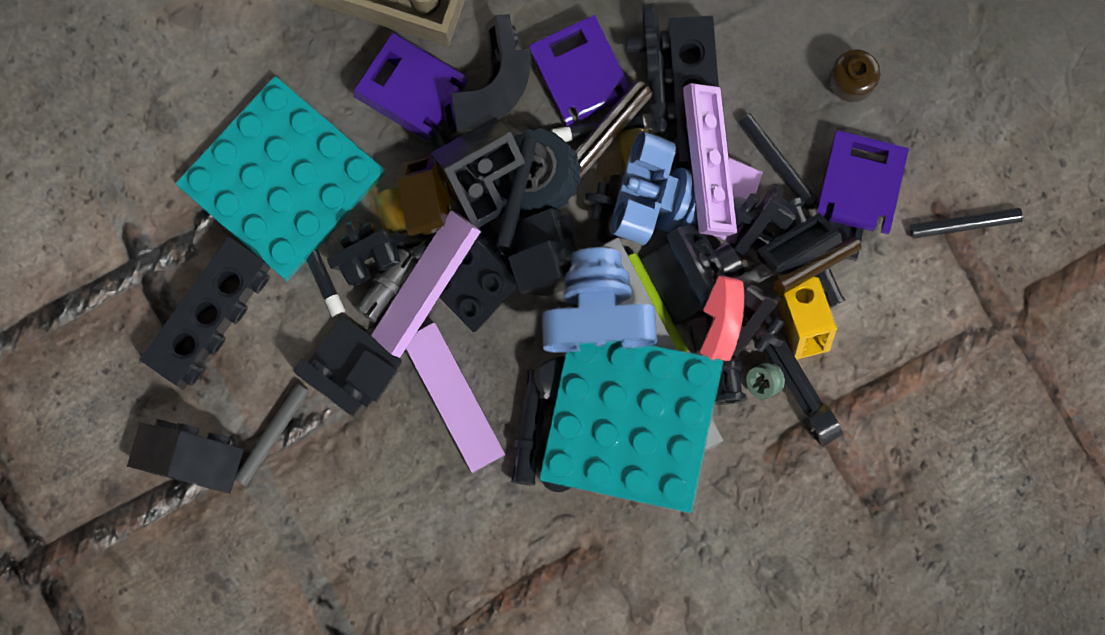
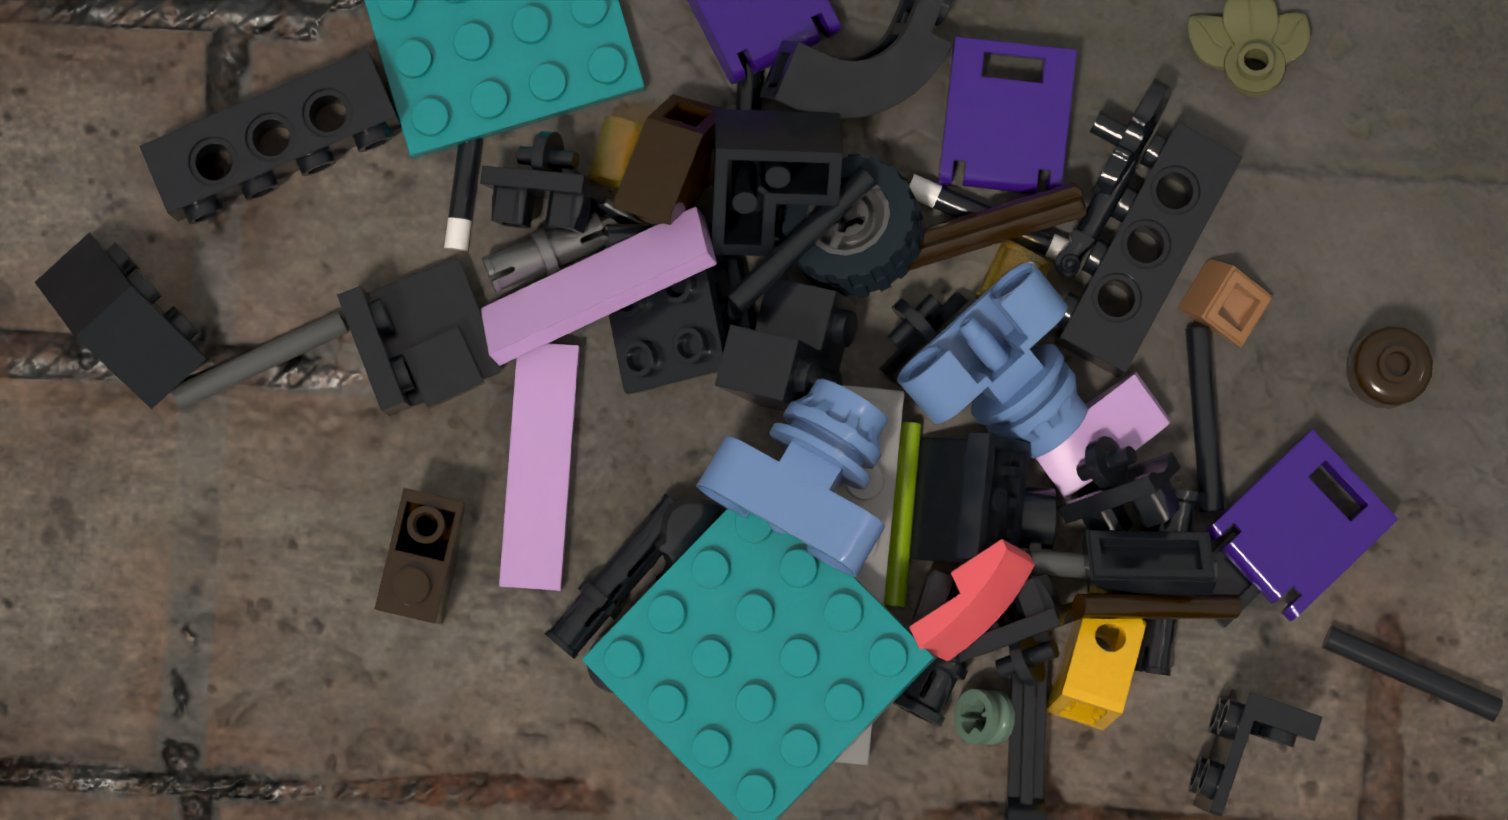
camera: 30 degrees right, 5 degrees up
lavender tile [683,83,737,236] -> none
none -> dark brown slope [374,488,466,624]
none -> medium nougat slope [1179,259,1273,348]
none -> black bracket [1188,689,1323,816]

